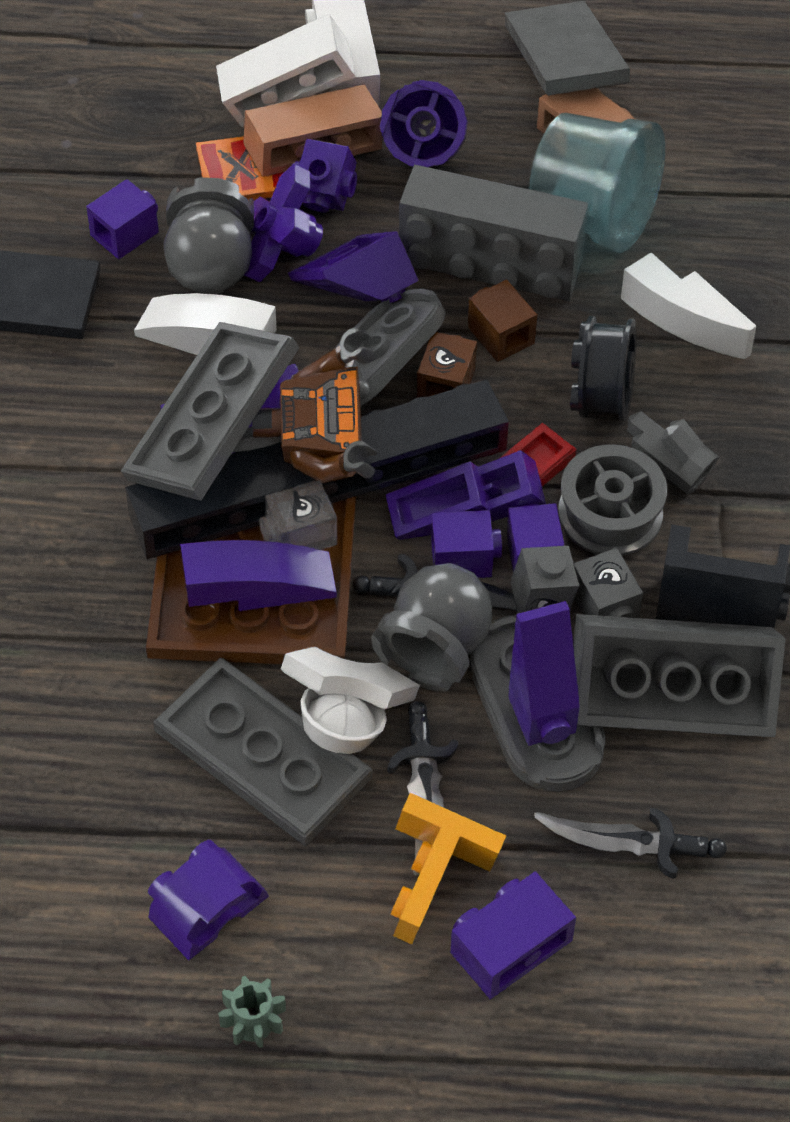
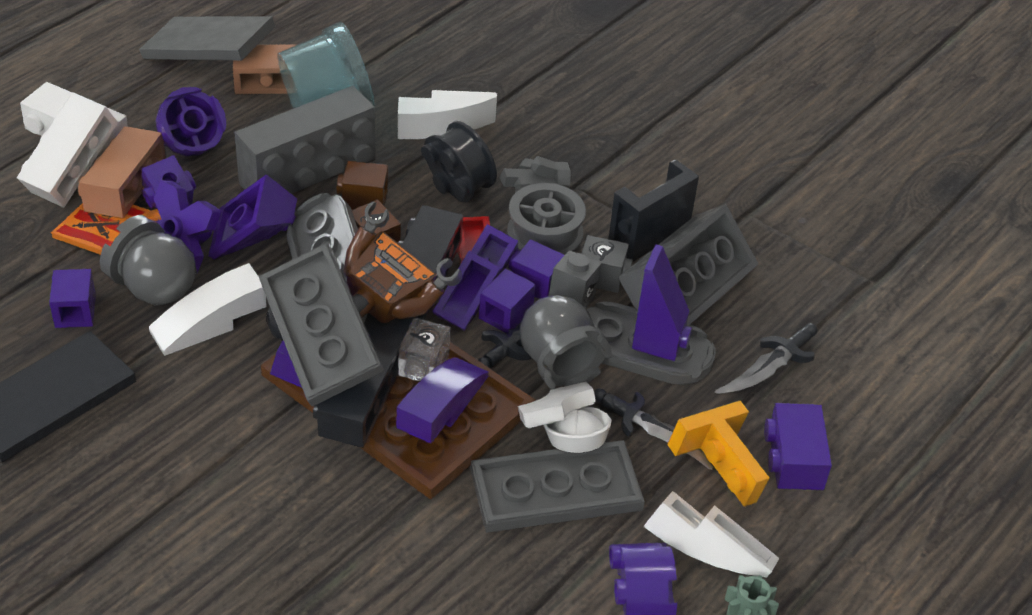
camera: 55 degrees left, 10 degrees down
none -> white slope [643,491,779,578]

